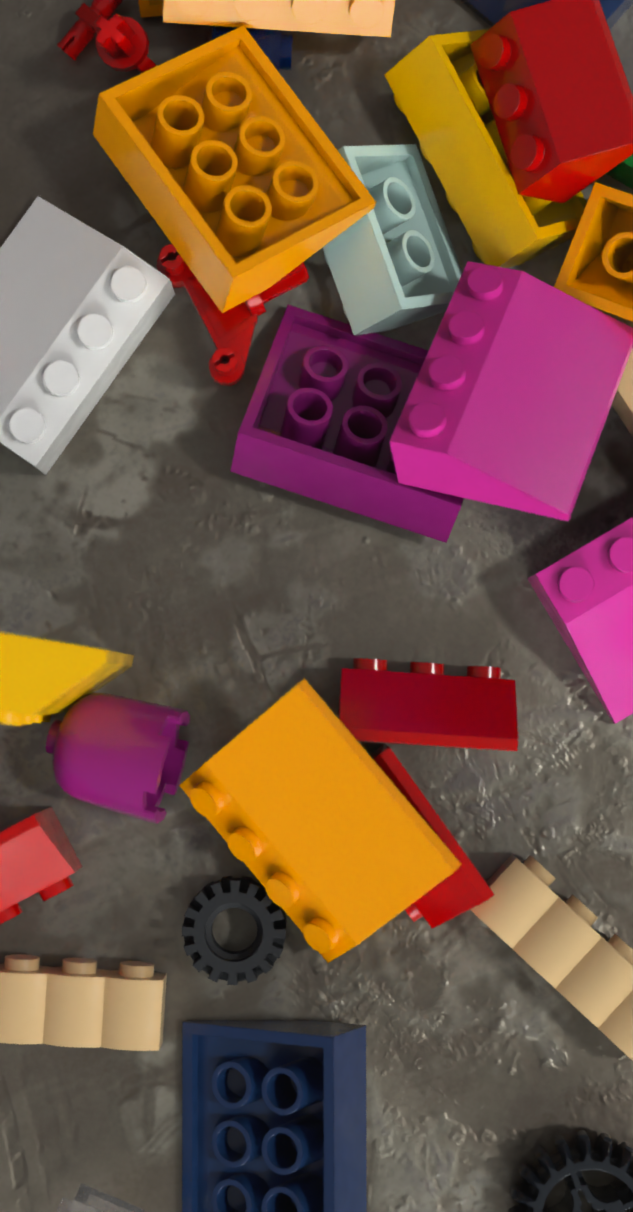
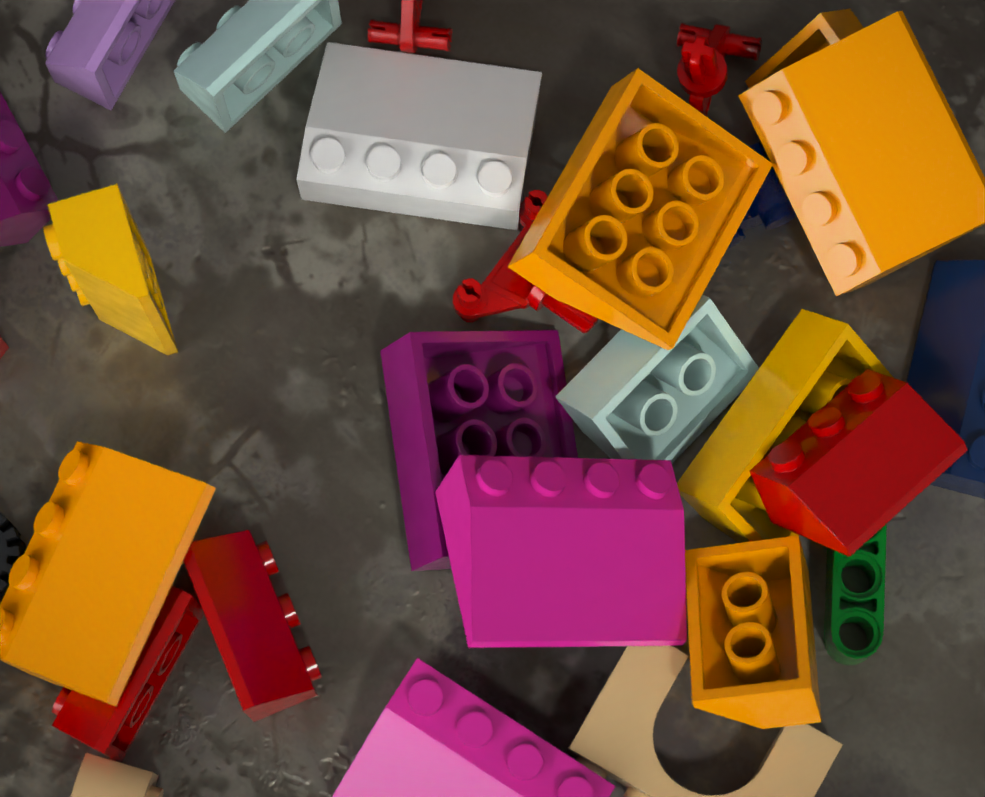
camera: 65 degrees right, 10 degrees down
magenta cylinder [46,693,190,824] -> none

